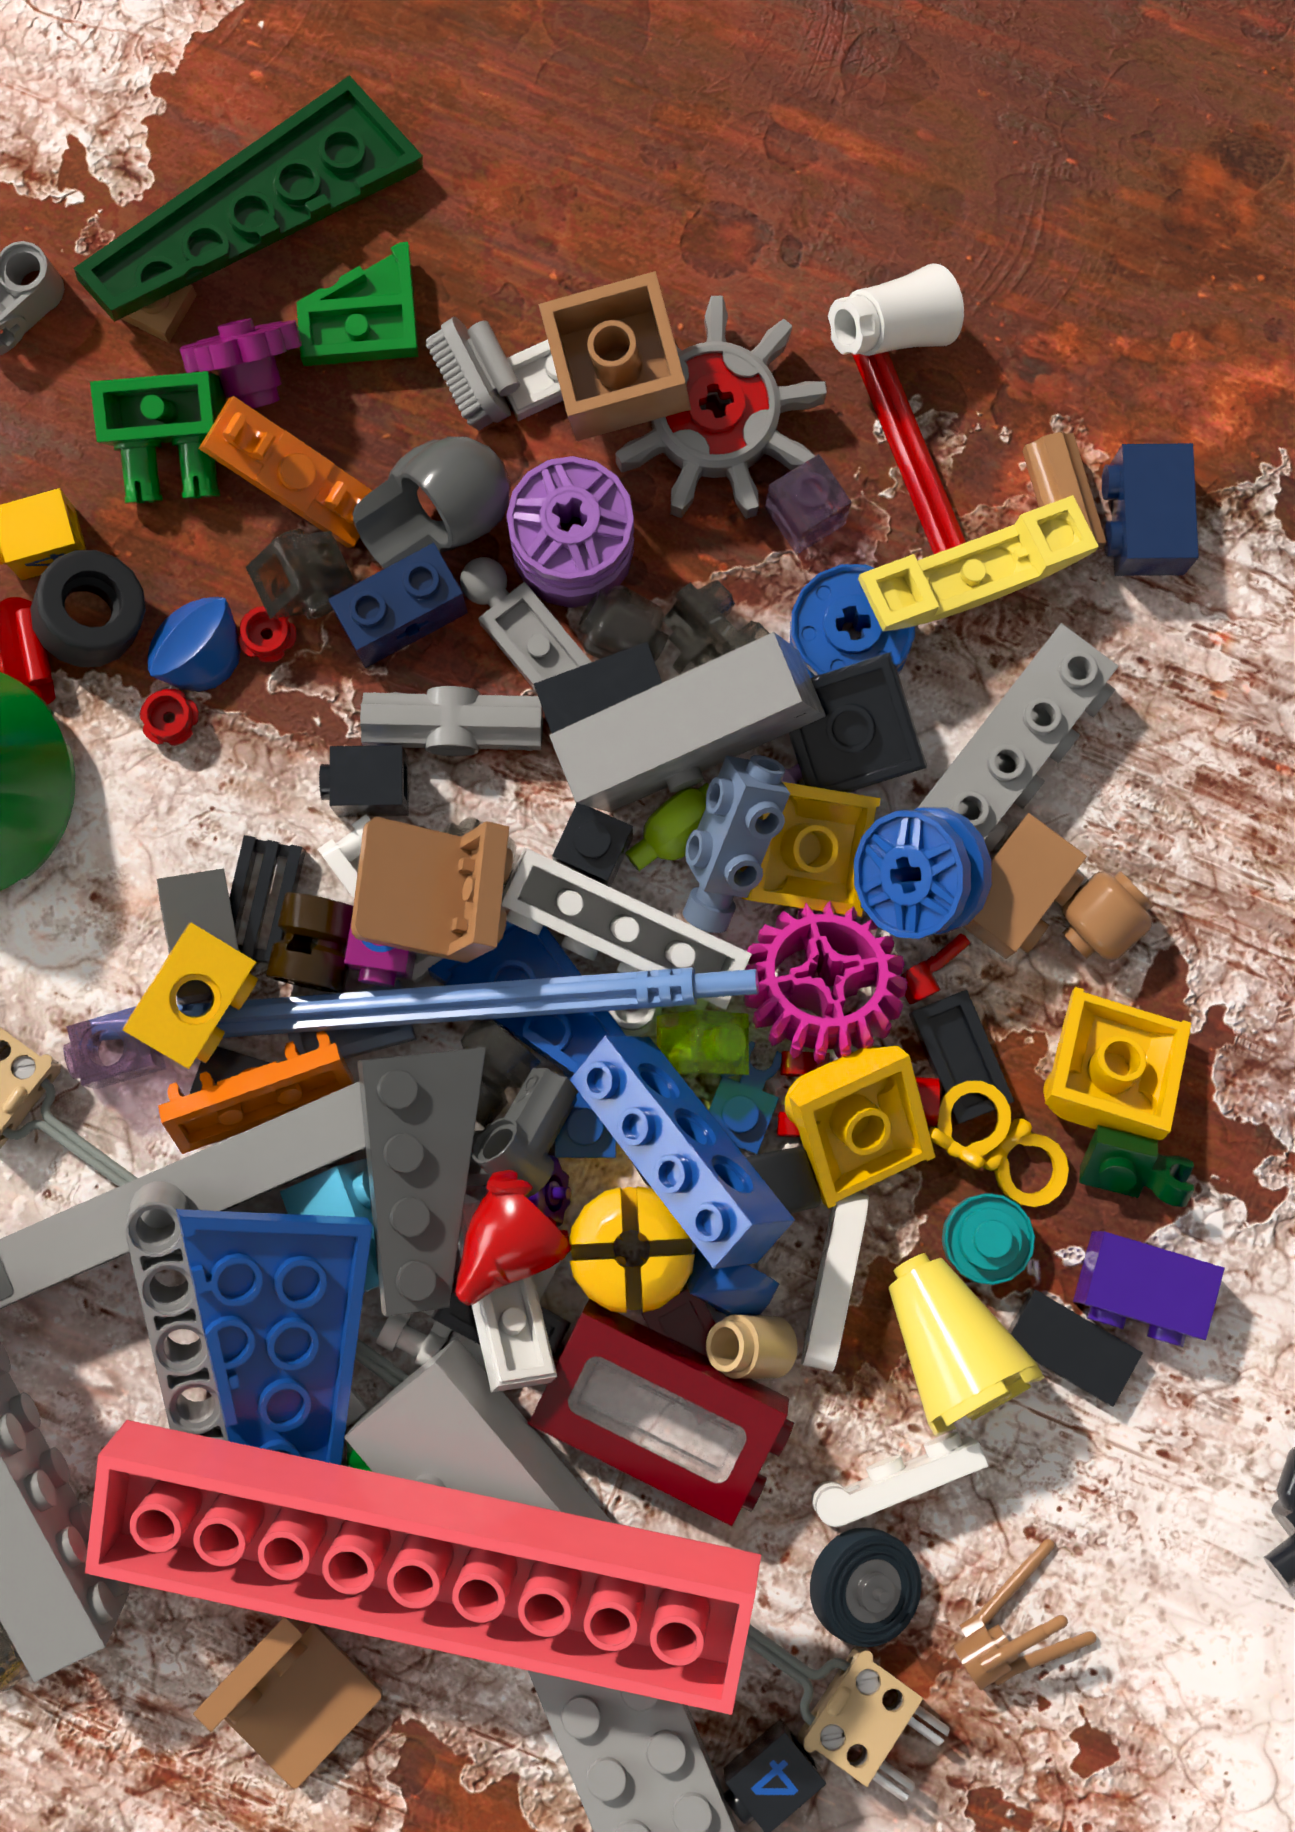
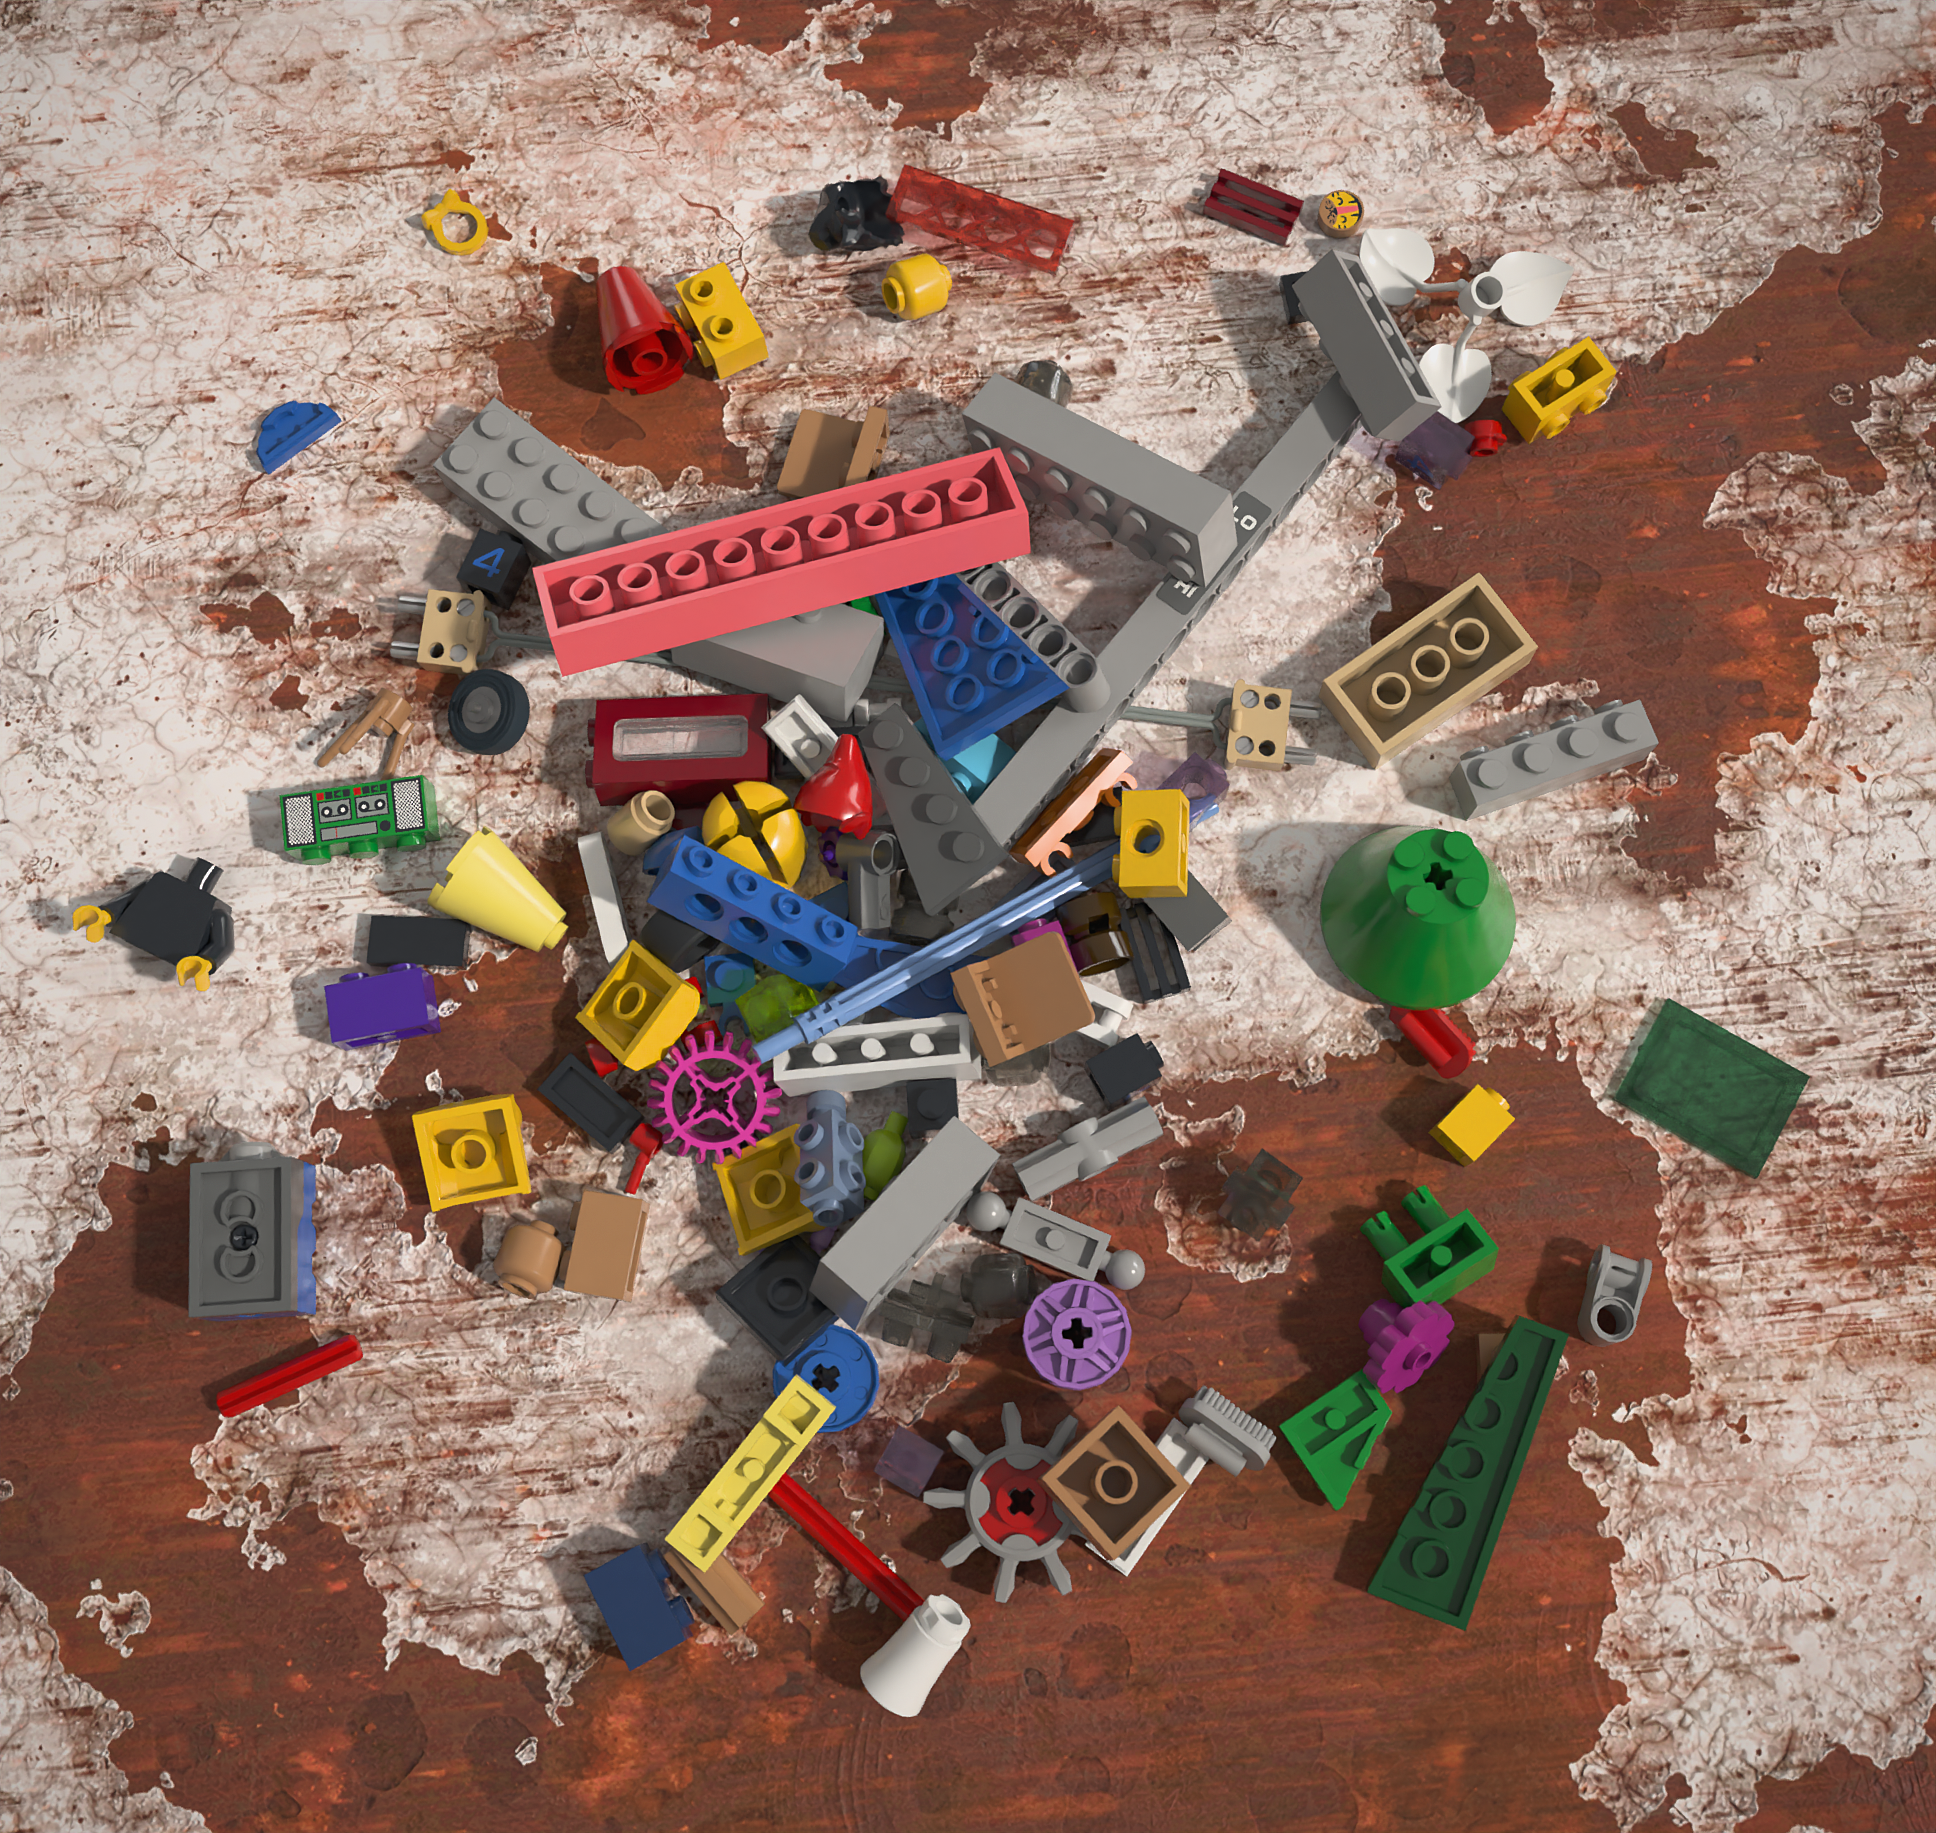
camera: 160 degrees right, 5 degrees down
black tyre [30,550,146,667] -> none
red plate [140,688,199,746] -> none
blue piece [147,597,241,692] -> none
orange plate [198,396,373,548] -> none
red plate [238,606,297,663] -> none
dark blue brick [328,543,468,668] -> none
dark grey piece [353,436,511,569] -> none
black tile [534,642,662,733] -> none
white plate [811,1432,989,1527] -> none
blue wheel [854,807,992,939] -> none
light grey brick [918,623,1119,853] -> none
yellow piece [928,1081,1011,1170] -> none
teal plate [941,1193,1035,1285] -> none
yellow piece [981,1118,1069,1207] -> none
dark green plate [1079,1125,1194,1207] -> none
none -> brick [279,775,440,865]

